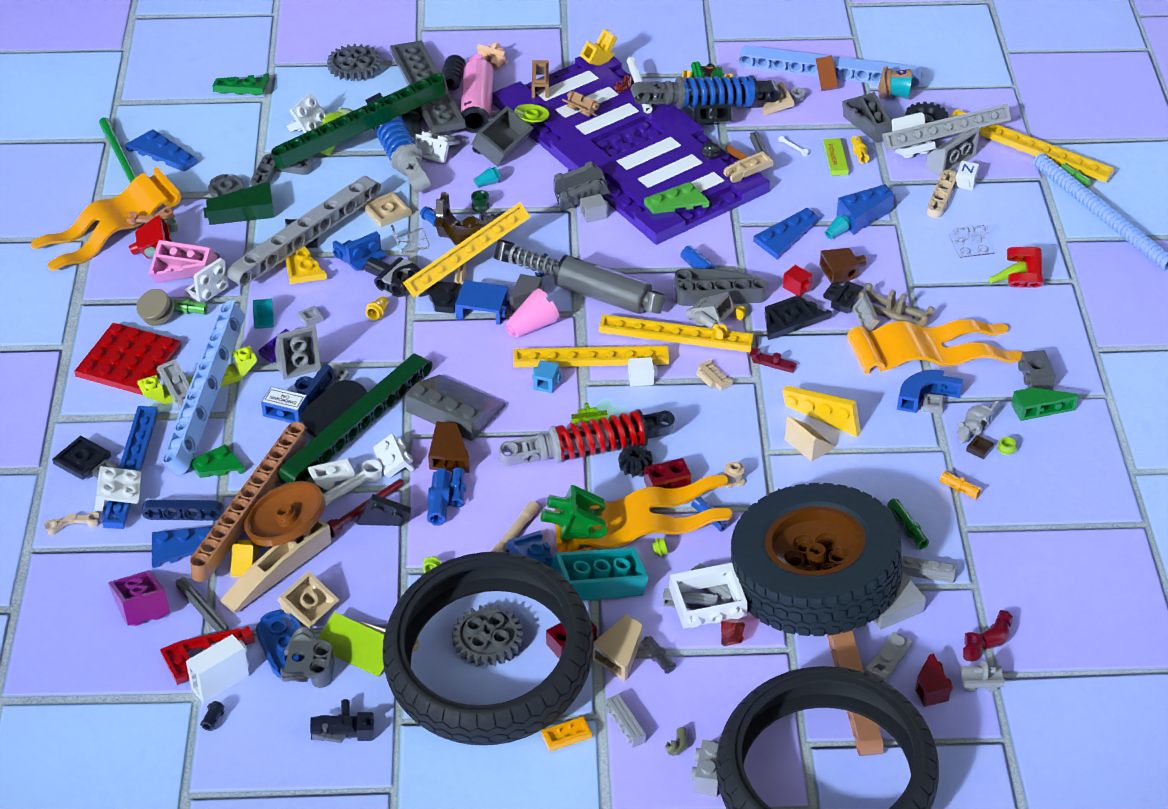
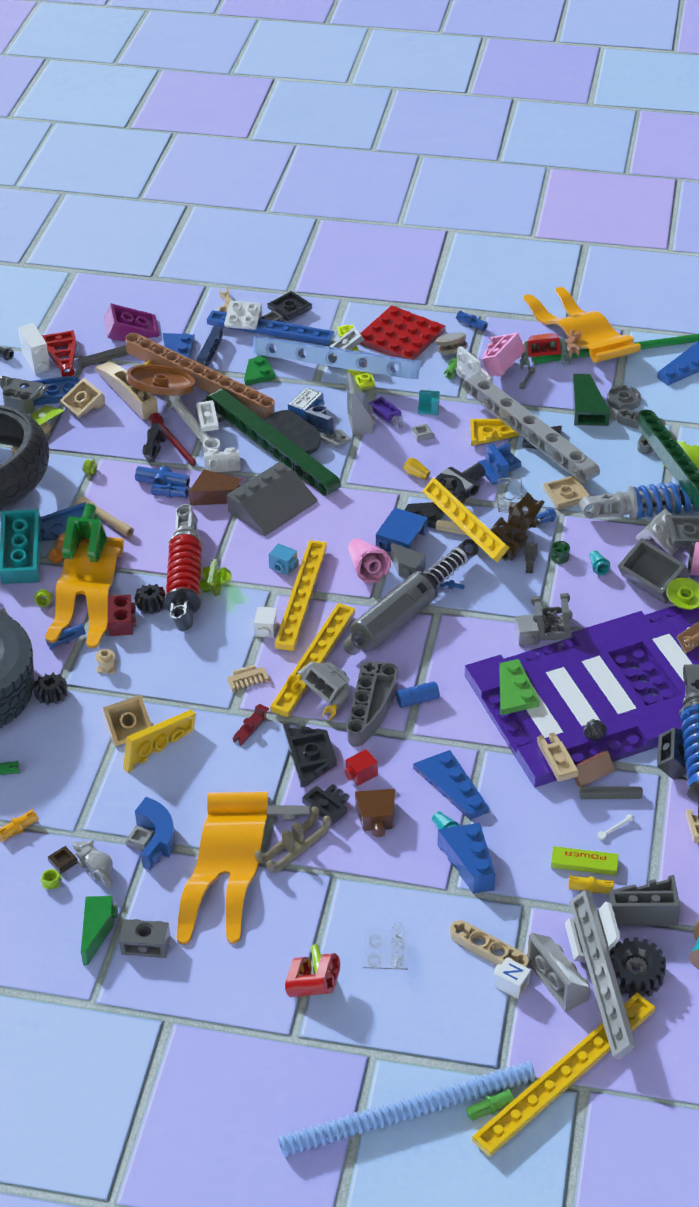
camera: 105 degrees right, 0 degrees up
none -> blue pin [456,310,488,332]

